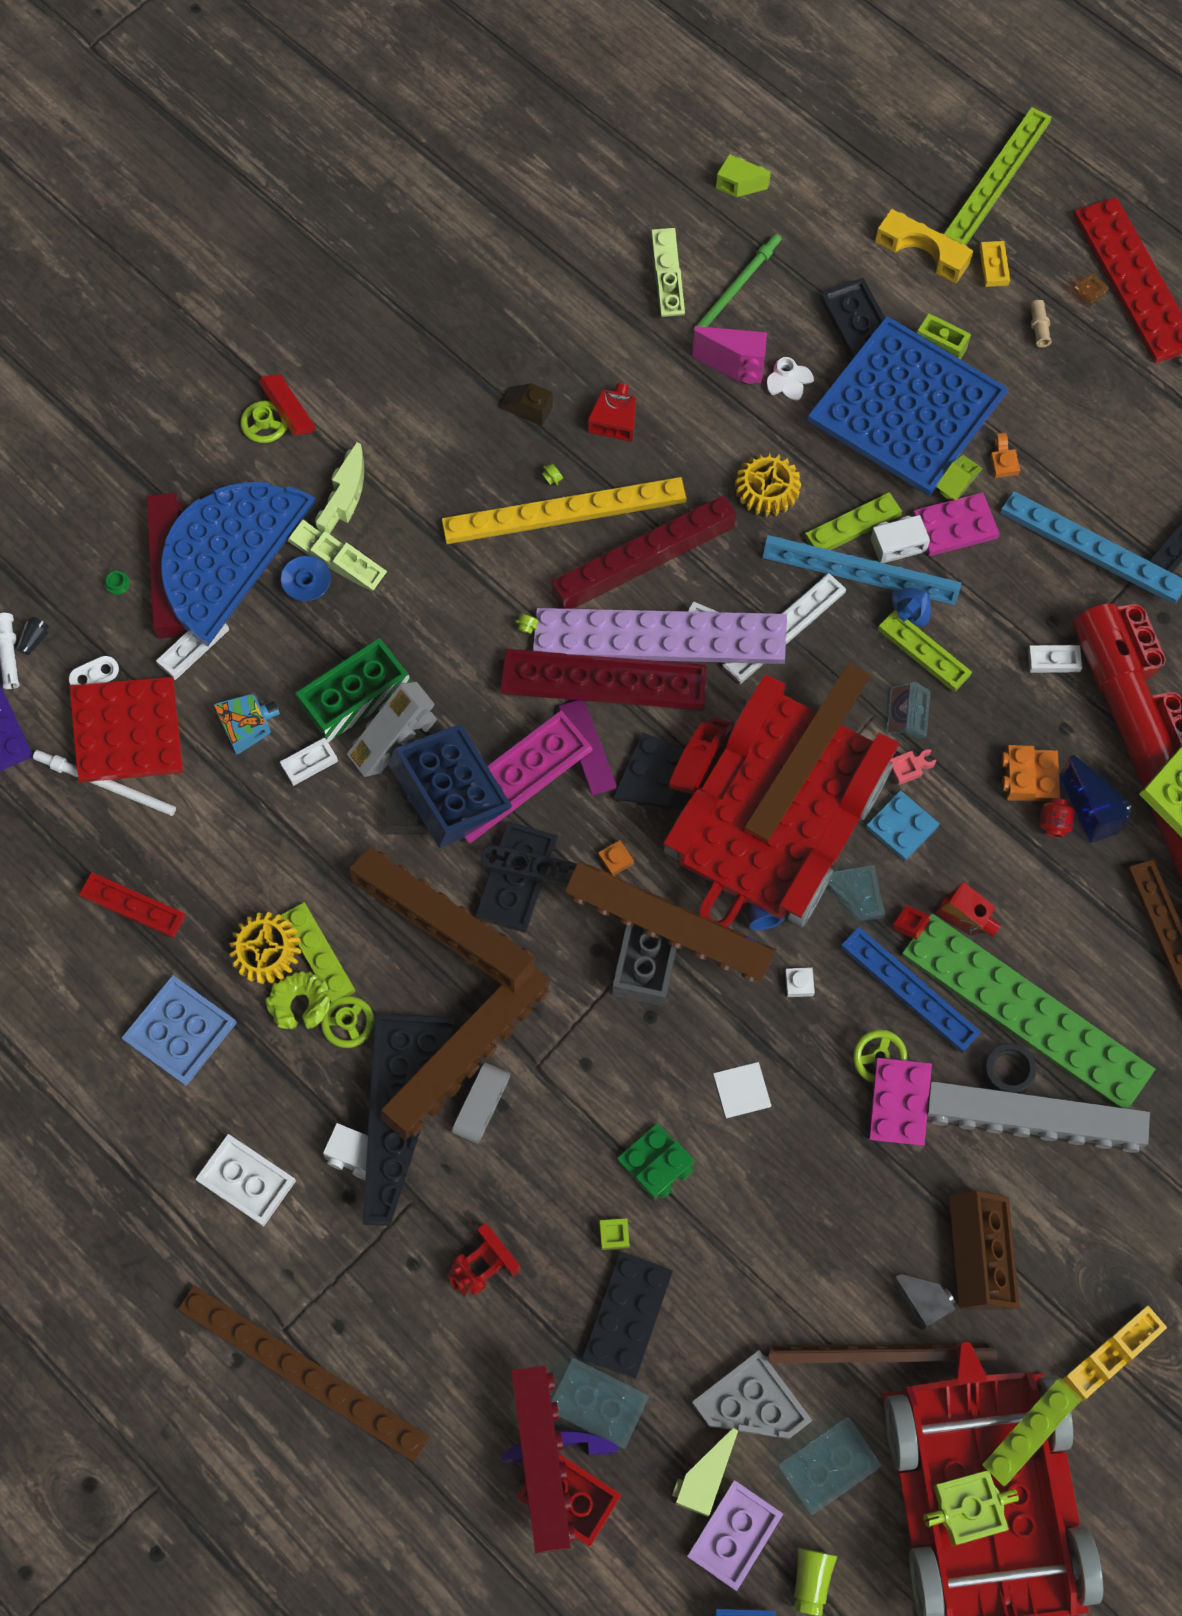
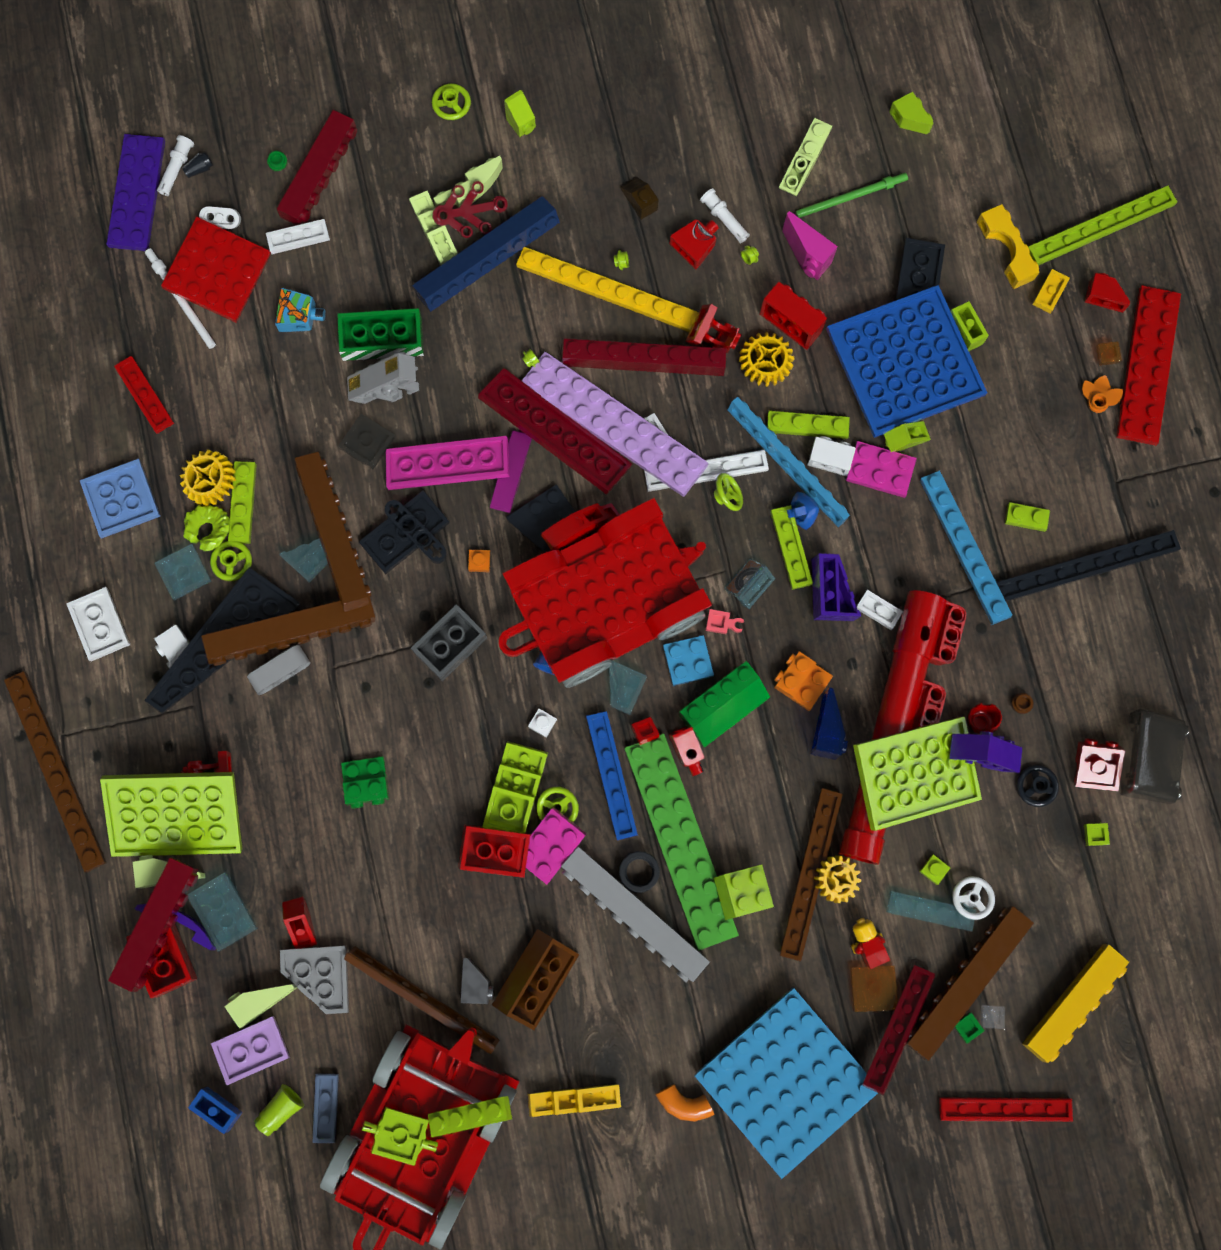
camera: 30 degrees right, 10 degrees up
blue plate [161,482,315,647] -> none
red tile [259,374,316,435] -> none
white plate [280,738,338,786] -> none
blue dish [281,556,331,602] -> none
dark blue slope [389,724,512,848] -> none
reddish brown brick [565,862,777,983] -> none
black plate [583,1252,673,1380] -> none
lime plate [600,1218,630,1250] -> none
white sticker [713,1062,772,1118] -> none
reddish brown tile [745,662,871,843] -> none
white plate [767,357,814,401] -> none
clear light blue plate [778,1416,882,1517] -> none
orange plate [990,433,1020,478] -> none
tan pin [1029,300,1052,347] -> none
red head [1039,798,1075,838] -> none
none -> lime plate [100,772,242,857]
none -> yellowish green slope [133,855,205,889]
none -> clear light blue plate [154,544,211,600]
none -> clear light blue wing [279,539,328,583]
none -> red slope [282,897,317,949]
none -> sand blue tile [313,1074,339,1143]
none -> dark blue brick [412,196,560,312]
none -> dark red plant [432,181,508,238]
none -> red slope [458,825,530,878]
none -> lime slope [483,741,548,833]
none -> lime slope [504,90,536,137]
none -> green slope [679,661,770,748]
none -> red tile [686,304,741,353]
none -> white pin [700,188,750,243]
none -> lime piece [714,473,743,511]
none -> lime brick [714,865,774,920]
none -> lime plate [741,245,759,265]
none -> red brick [760,282,827,350]
none -> dark purple wedge [812,554,861,621]
none -> lime plate [1005,502,1050,532]
none -> orange plate [1082,375,1123,413]
none -> red slope [1085,273,1130,313]

